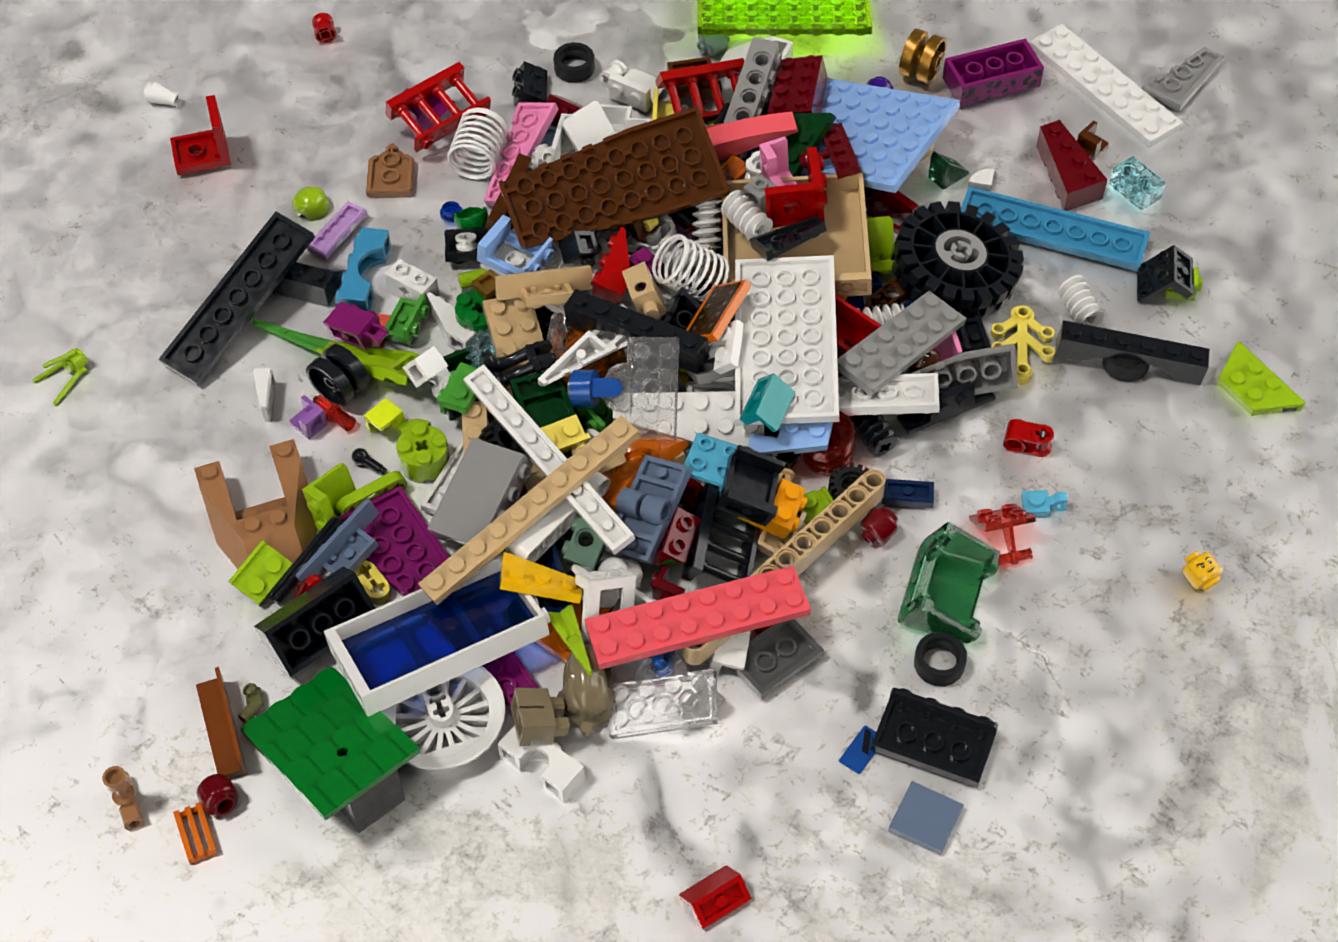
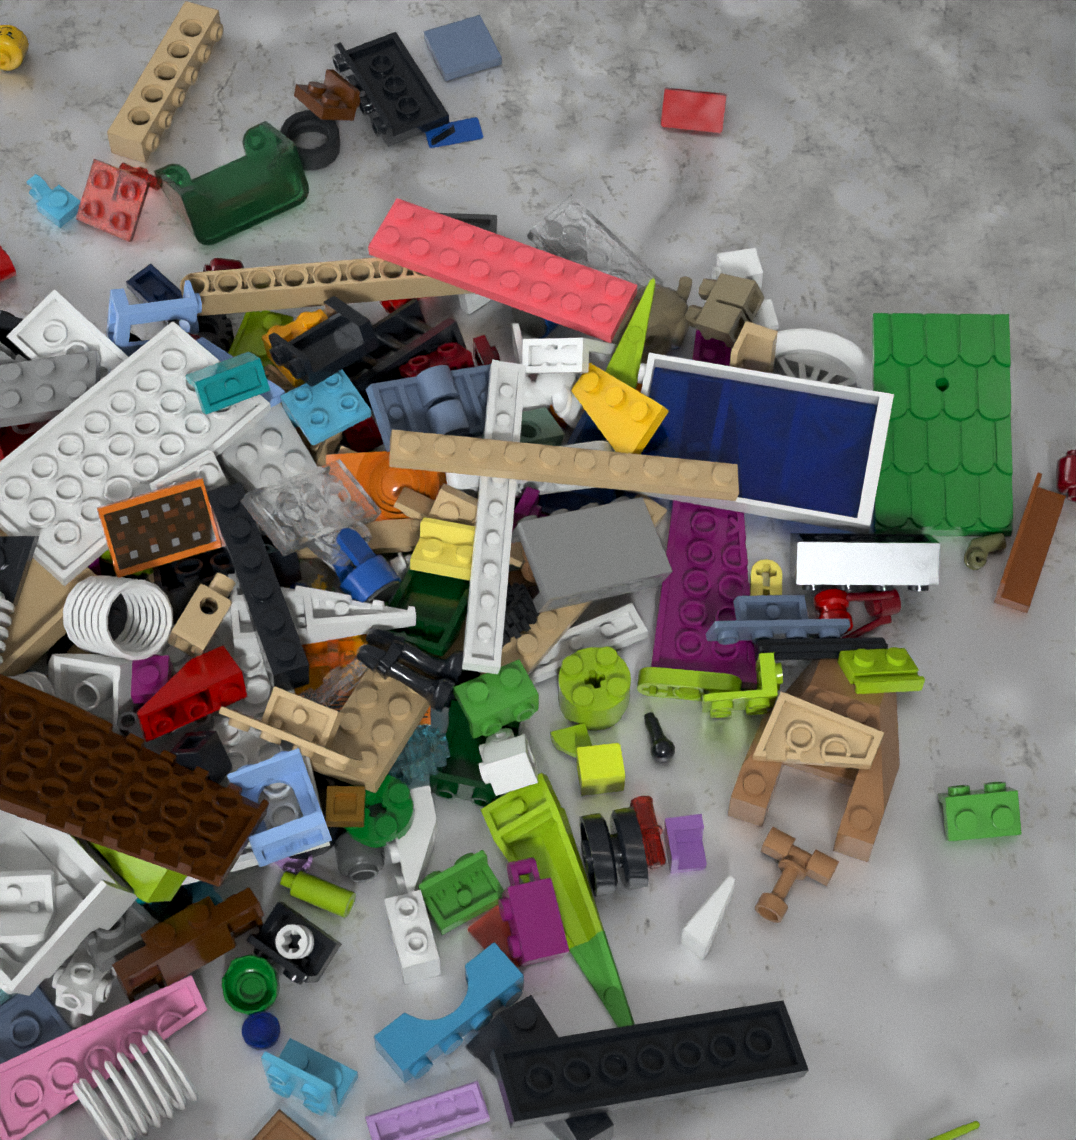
camera: 140 degrees left, 5 degrees up
none -> light blue panel [106,280,202,357]
none -> tan brick [107,1,223,163]
none -> medium azure bracket [261,1038,358,1117]
none -> reddish brown bracket [294,69,360,121]
none -> tan panel [730,321,778,391]
none -> tan wing [753,691,884,770]
none -> medium nougat bar [755,827,839,923]
none -> bright green bracket [938,782,1022,841]

